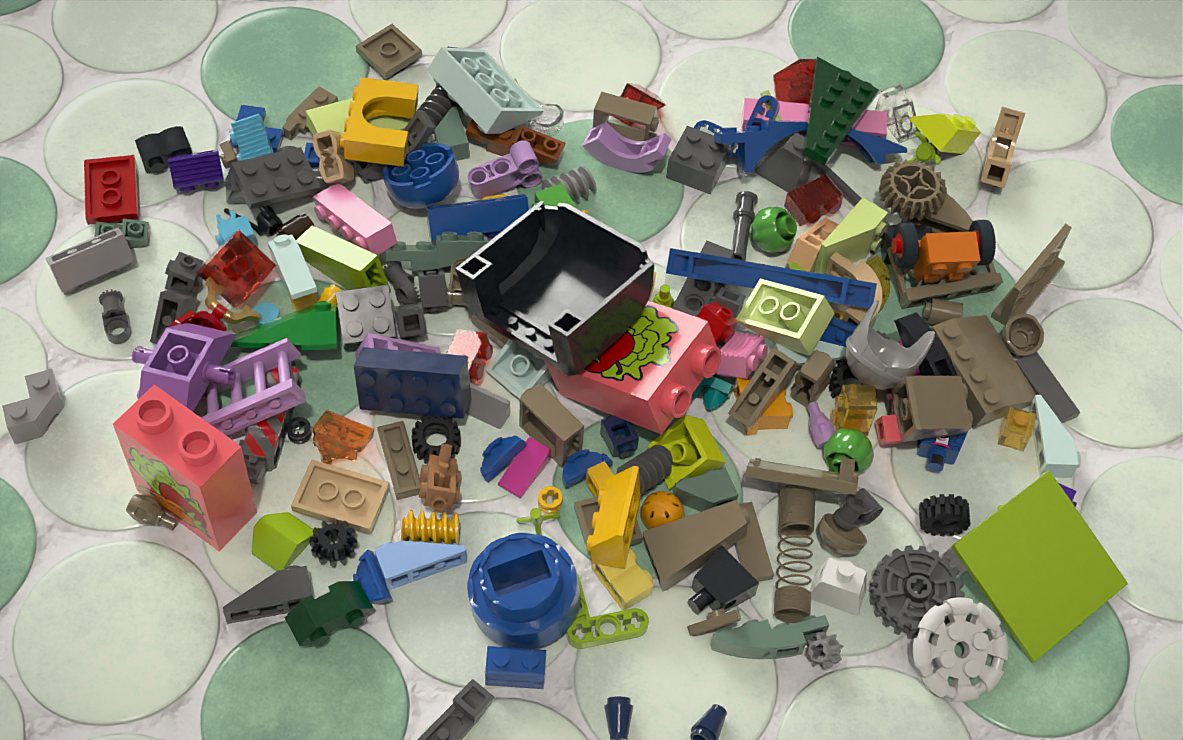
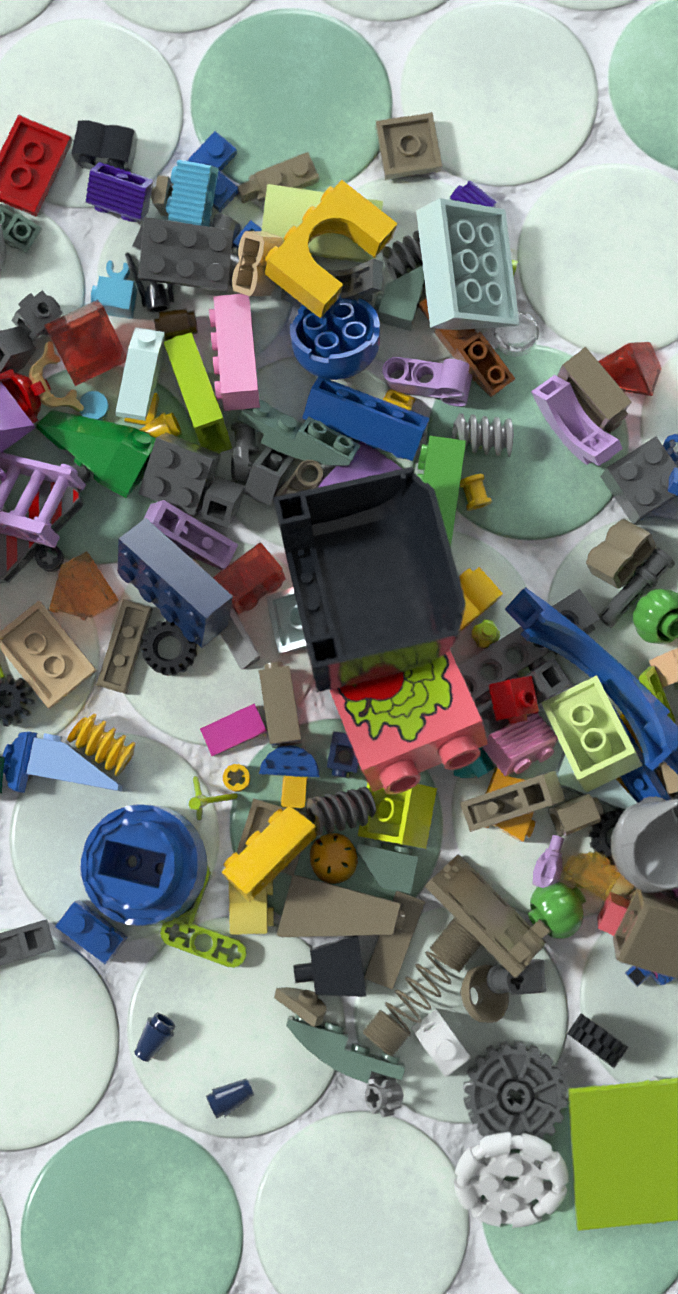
camera: 35 degrees right, 25 degrees up
medium nougat brick [419,444,461,512] -> none
blue plate [480,435,527,482] -> none
none -> dark tan brick [586,519,656,589]

